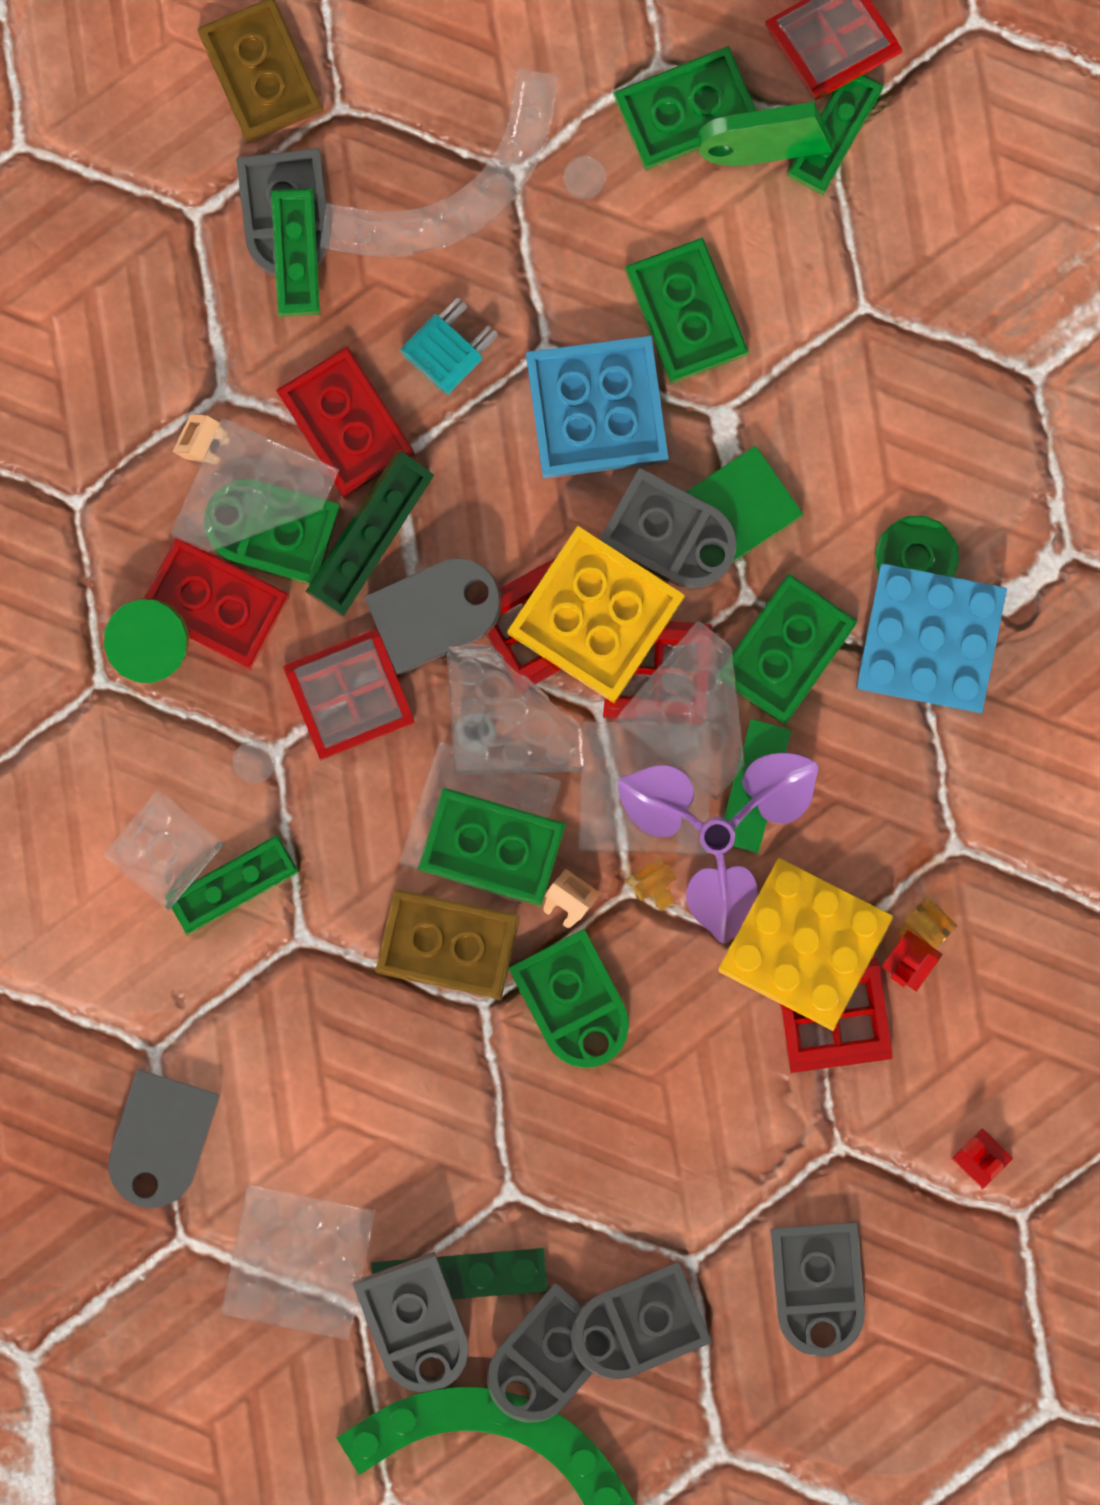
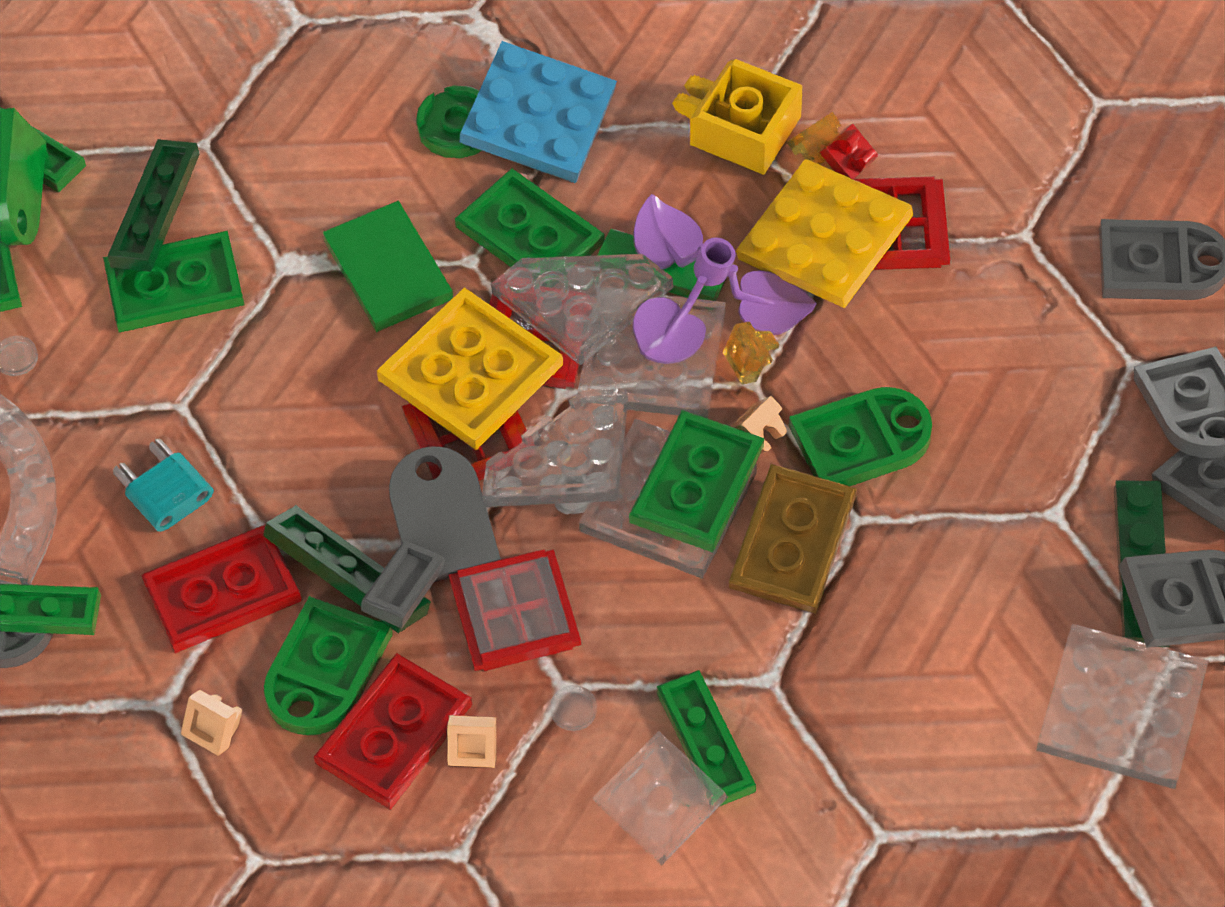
camera: 80 degrees left, 25 degrees down
green tile [104,598,190,684] -> none
dark grey tile [108,1069,221,1208] -> none
clear plate [170,418,339,553] -> none
dark azure plate [526,336,669,479] -> none
dark grey tile [599,468,736,589] -> none
red tile [951,1128,1013,1190] -> none
none -> dark green plate [108,139,200,272]
none -> dark grey tile [361,540,445,629]
none -> light nougat tile [447,715,496,768]
none -> yellow hinge [672,59,802,175]

